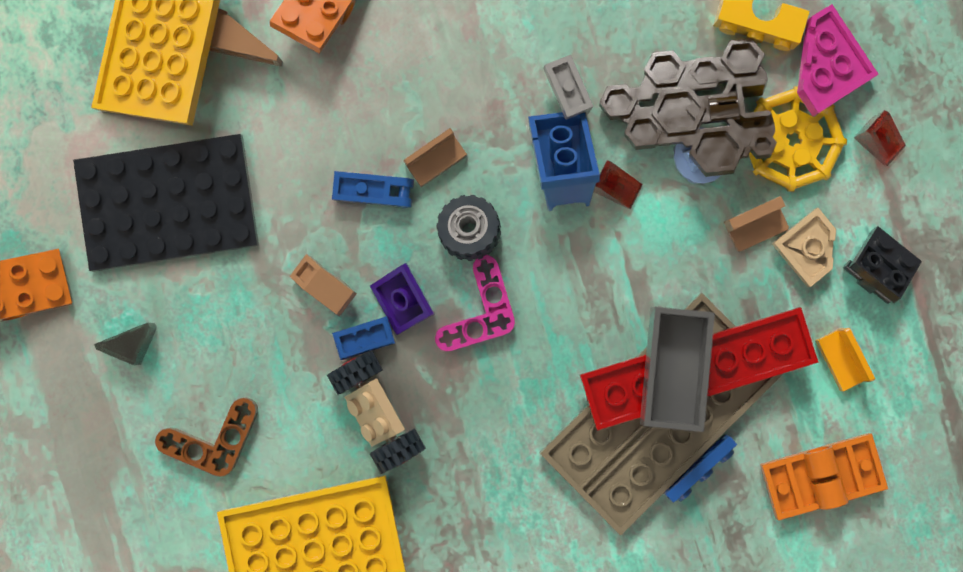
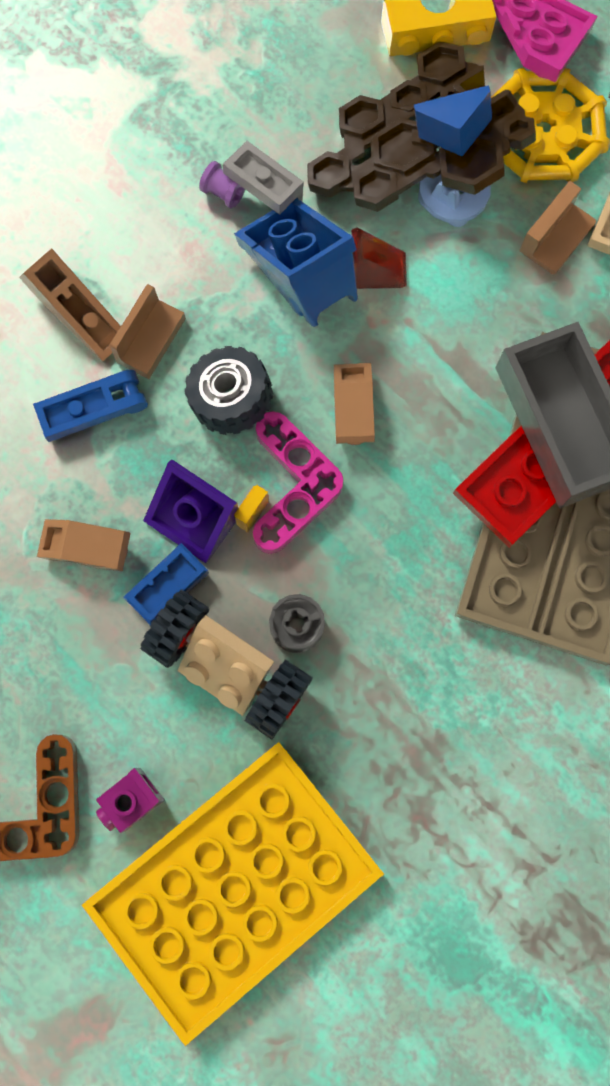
camera: 30 degrees left, 10 degrees down
none -> medium nougat slope [19,248,121,361]
none -> magenta brick [96,768,165,833]
none -> medium lavender bush [199,161,245,209]
none -> yellow tile [234,485,269,532]
none -> dark grey wheel [269,594,325,653]
none -> medium nougat slope [334,363,375,445]
none -> blue slope [414,85,492,156]

